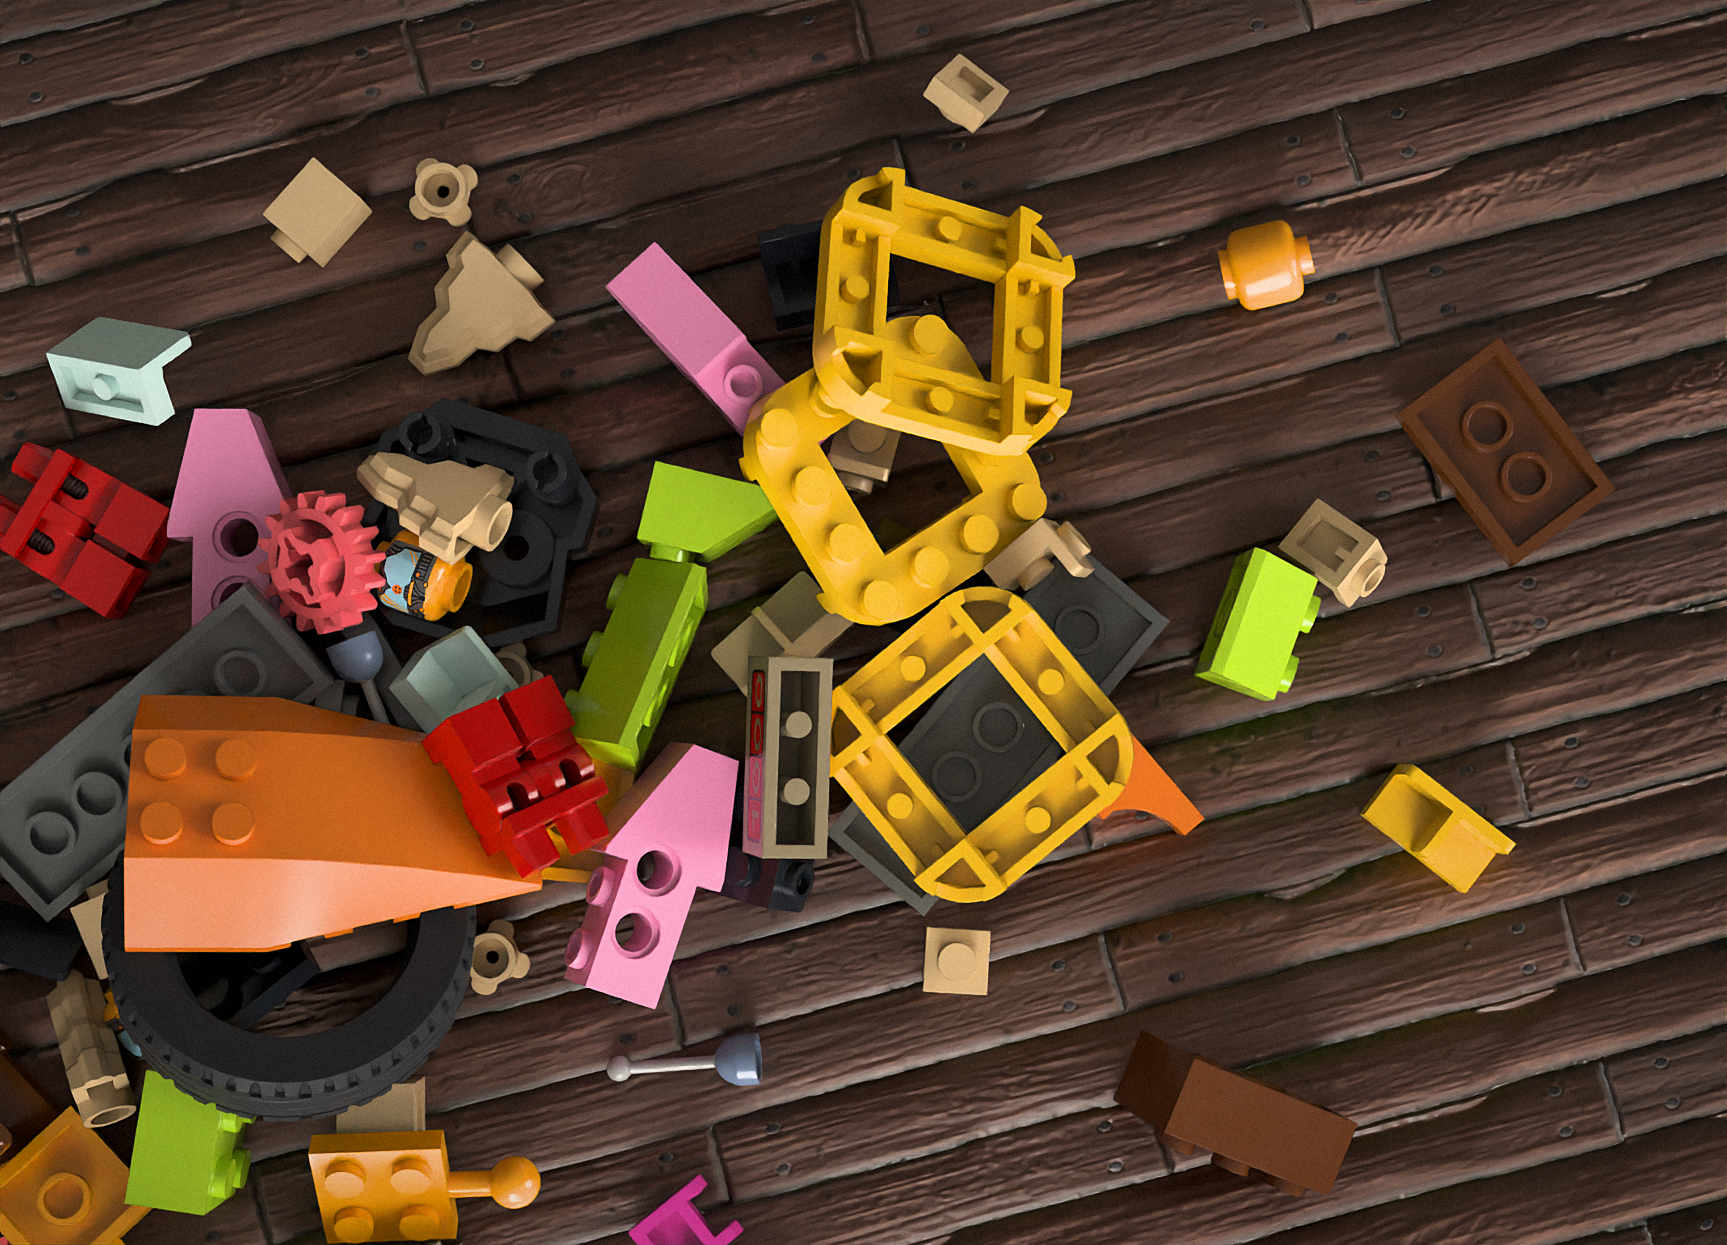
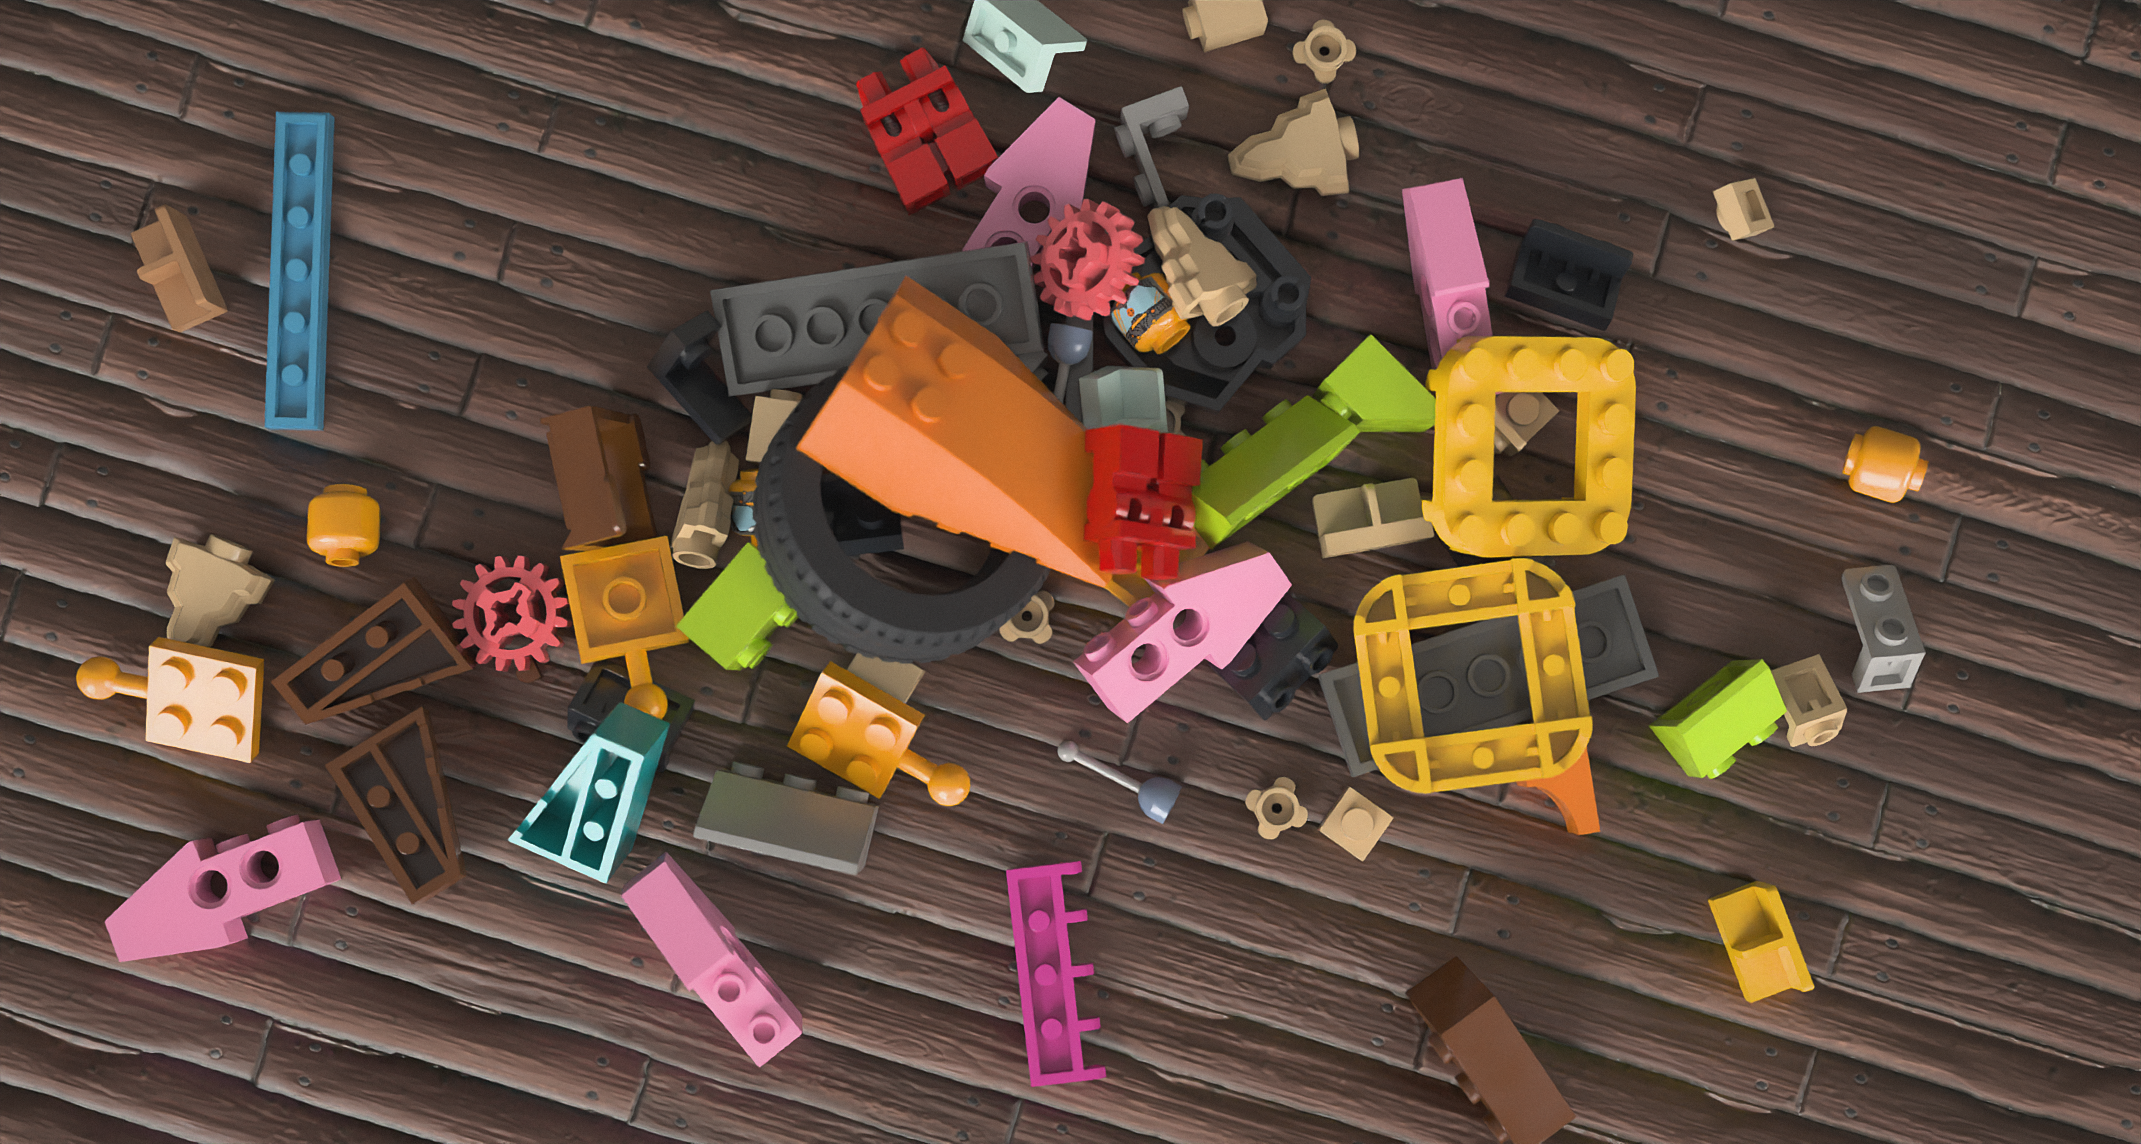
camera: 30 degrees right, 0 degrees up
brick [742,656,833,859] -> none
yellow plate [812,167,1075,456] -> none
tan bracket [983,518,1095,591] -> none
reddish brown plate [1394,337,1616,567] -> none
none -> light grey bracket [1115,86,1189,209]
none -> tan plate [1245,777,1308,840]
none -> light grey bracket [1841,565,1925,693]

